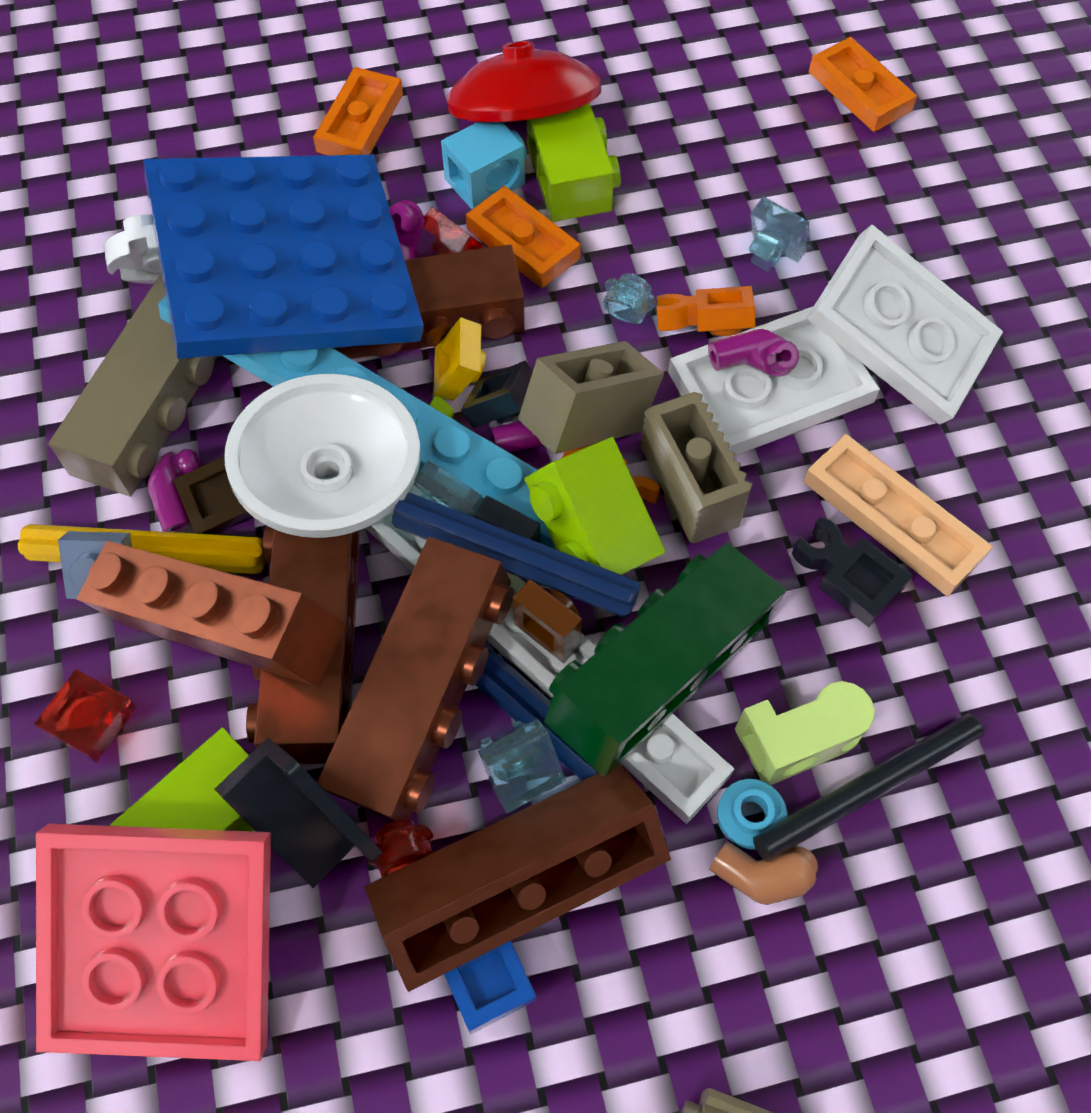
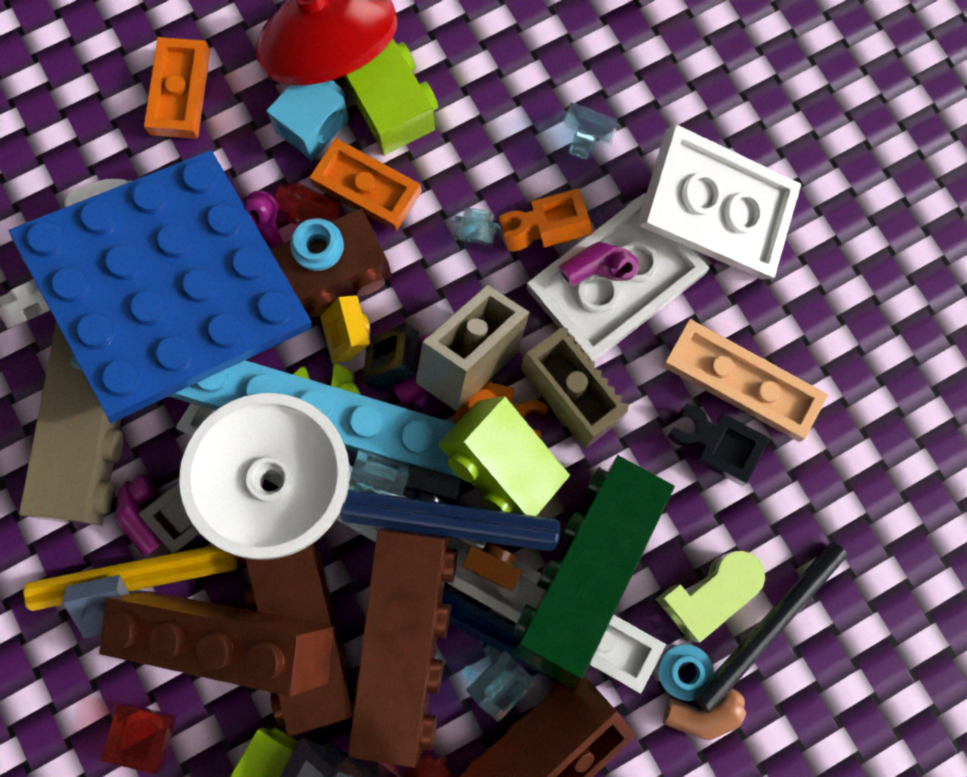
camera: 15 degrees left, 15 degrees up
none -> medium azure plate [290,219,344,271]

